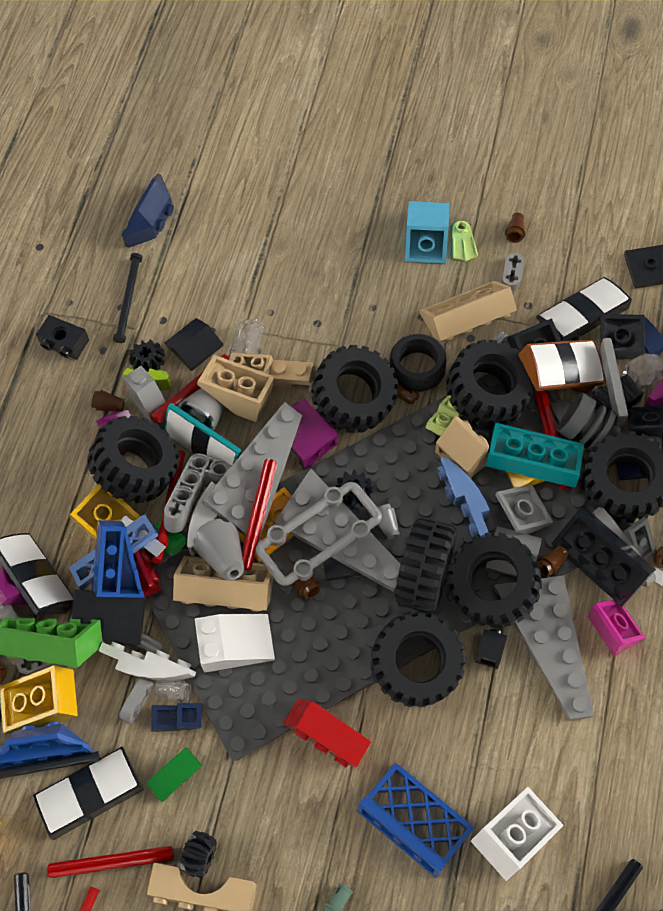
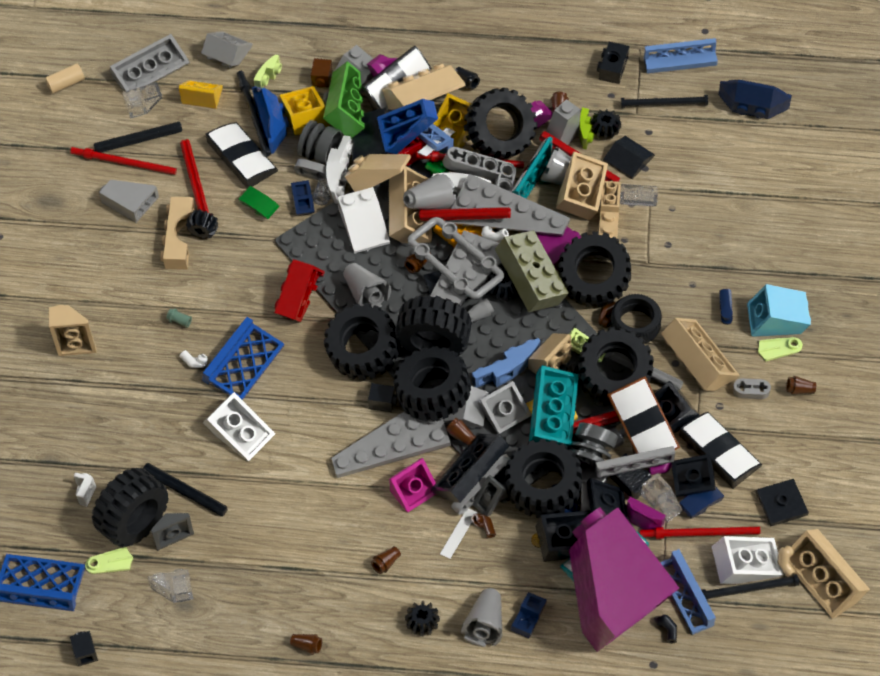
camera: 80 degrees right, 5 degrees down
none -> white arm [179,350,208,368]
none -> dark grey wheel [297,120,342,166]
none -> light grey cone [343,263,391,308]
none -> tan slope [345,154,411,192]
none -> tan slope [382,63,466,110]
none -> black cone [455,67,480,89]
none -> white arm [481,226,509,242]
none -> olive brick [495,230,568,312]
none -> medium blue fence [644,38,718,74]
none -> dark blue bar [719,289,733,325]

